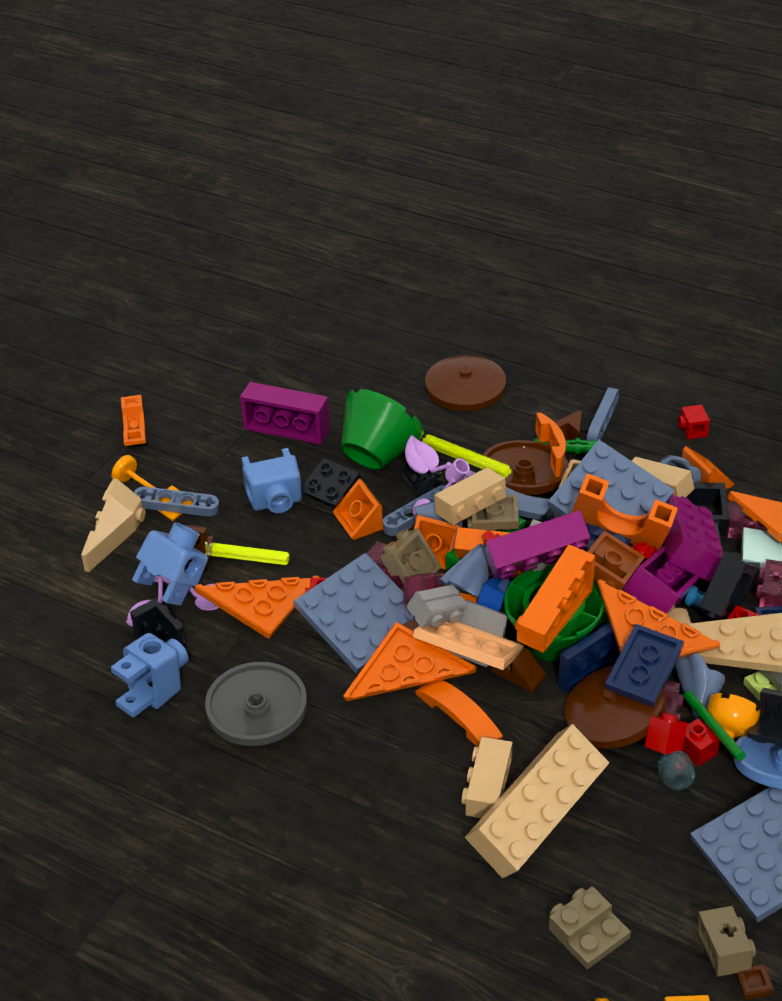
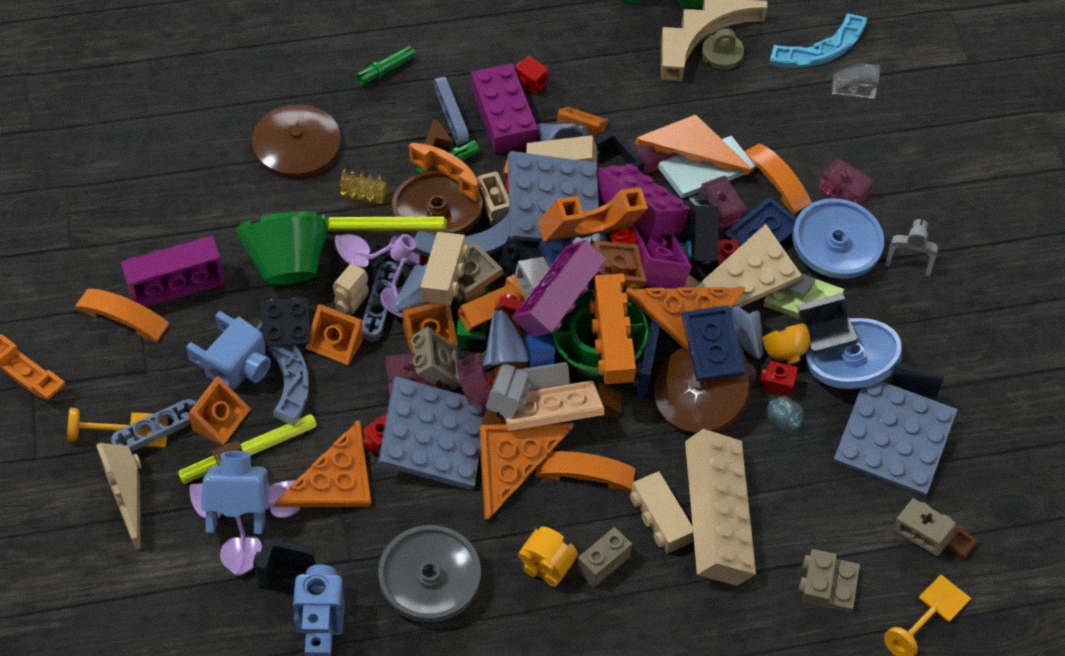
camera: 45 degrees left, 15 degrees up
red brick [645,712,688,754] -> none
green bar [683,691,746,761] -> none
none -> orange slope [75,289,169,343]
none -> orange slope [189,376,251,445]
none -> sand blue tile [256,321,309,426]
none -> tan brick [333,263,369,316]
none -> clear yellow piece [339,168,389,204]
none -> green pin [355,46,416,86]
none -> magenta brick [471,63,538,154]
none -> light orange brick [518,527,578,587]
none -> dark tan brick [576,527,632,588]

